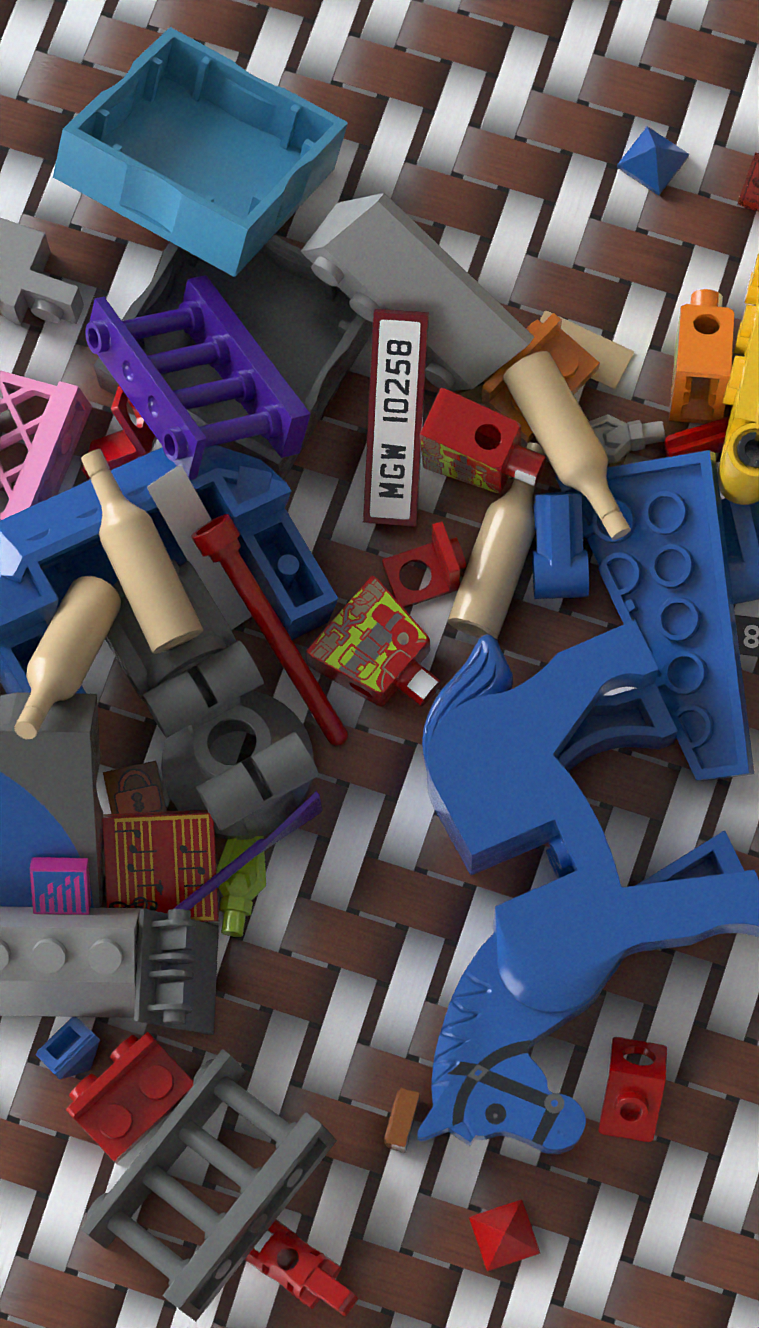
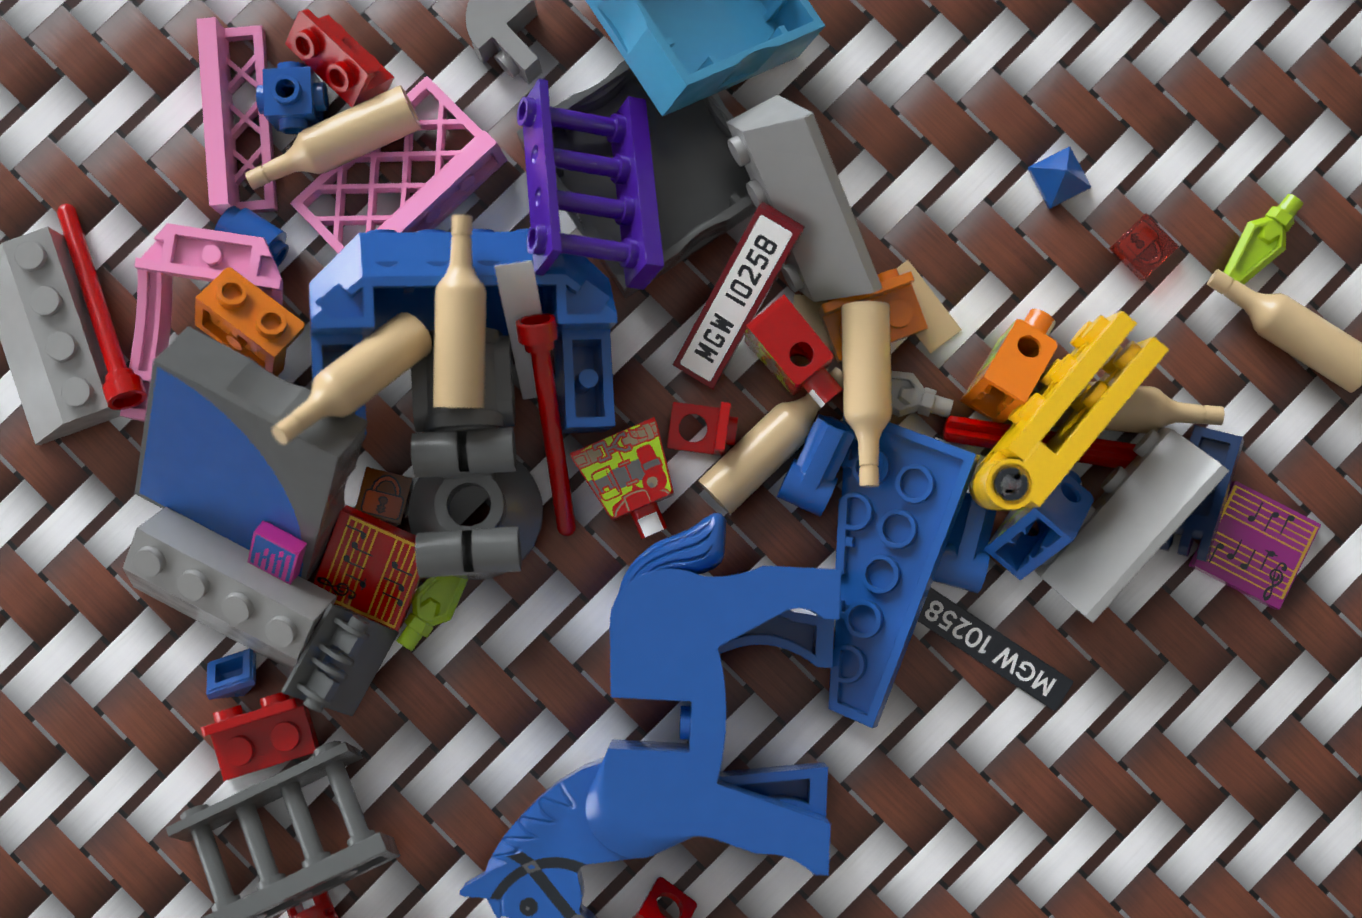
camera: 20 degrees right, 10 degrees up
red bracket [82,385,155,479] -> none
dark purple piece [174,791,322,910] -> none
dark orange tile [384,1088,420,1153] -> none

